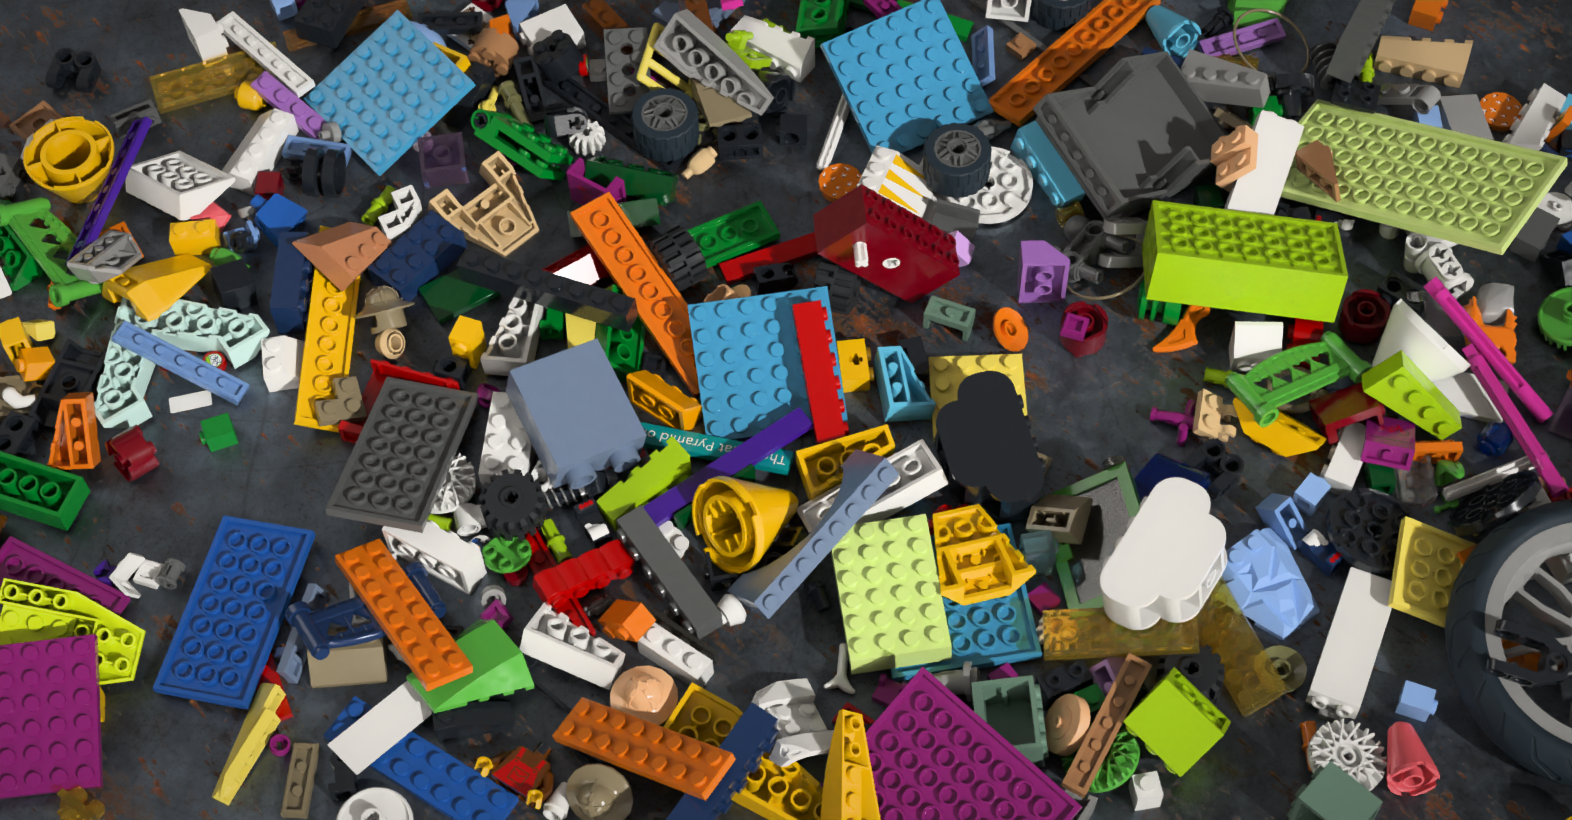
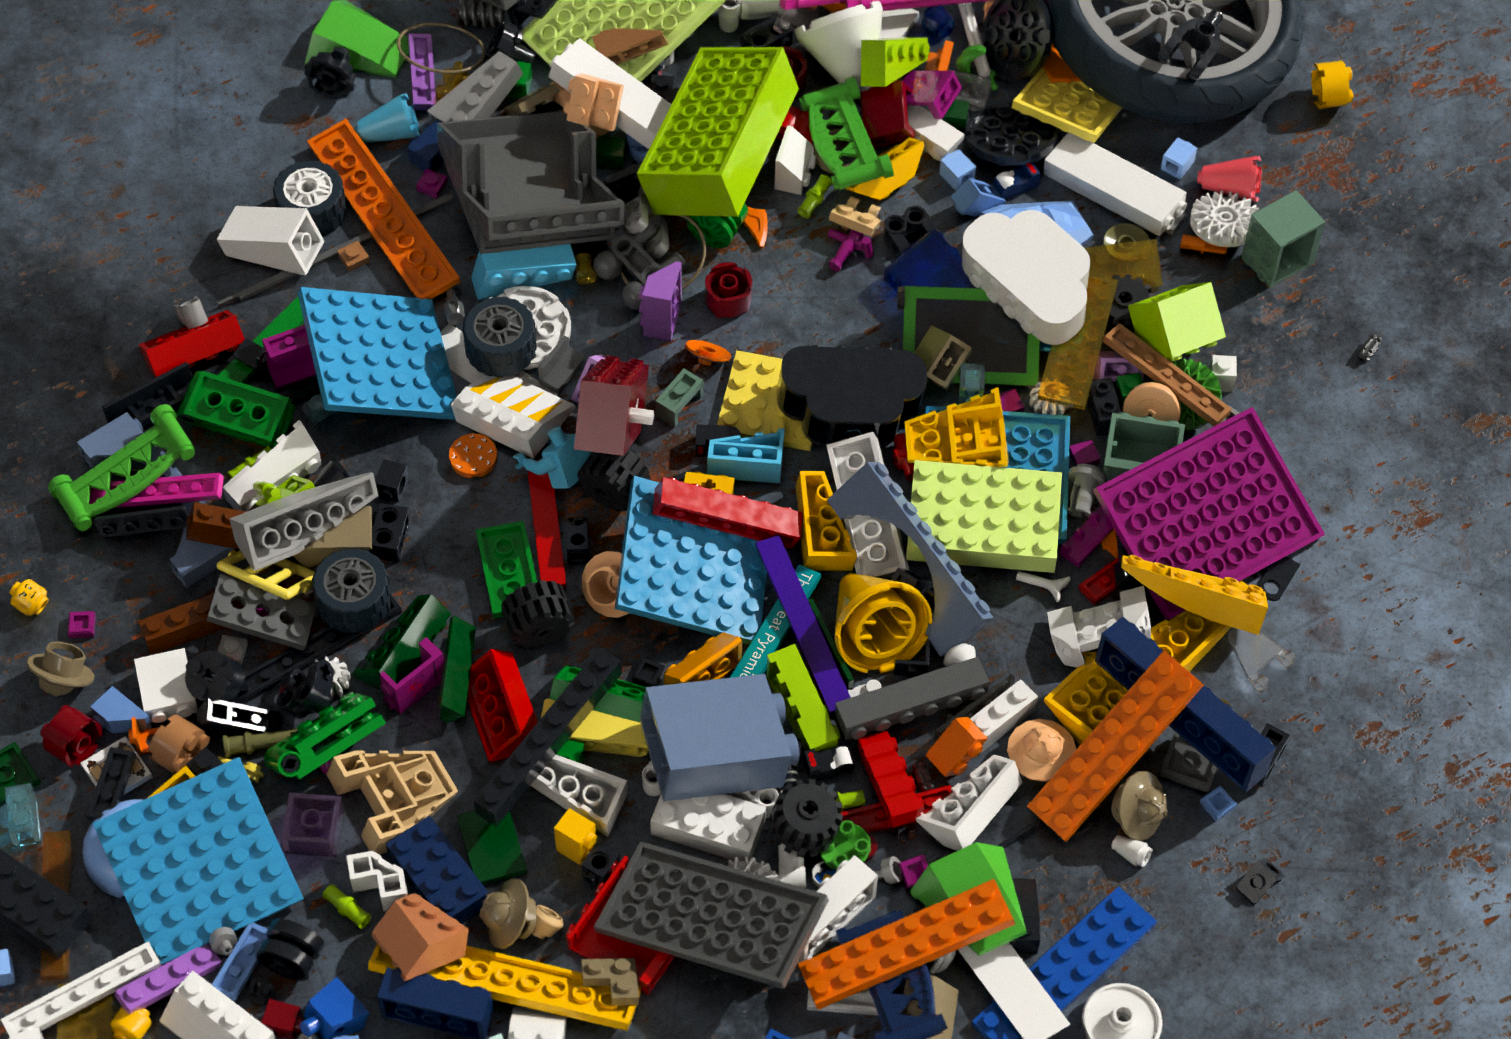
camera: 80 degrees left, 0 degrees up
torso [474,742,554,809] -> none
magenta tile [476,383,500,408] -> none
orange plate [570,192,700,398] -> none
tan plant [681,146,717,180] -> none
white axle [817,93,850,171] -> none
medium blue plate [971,25,995,87] -> none
magenta tile [1060,312,1090,342] -> none
black pin [1201,7,1234,39] -> none

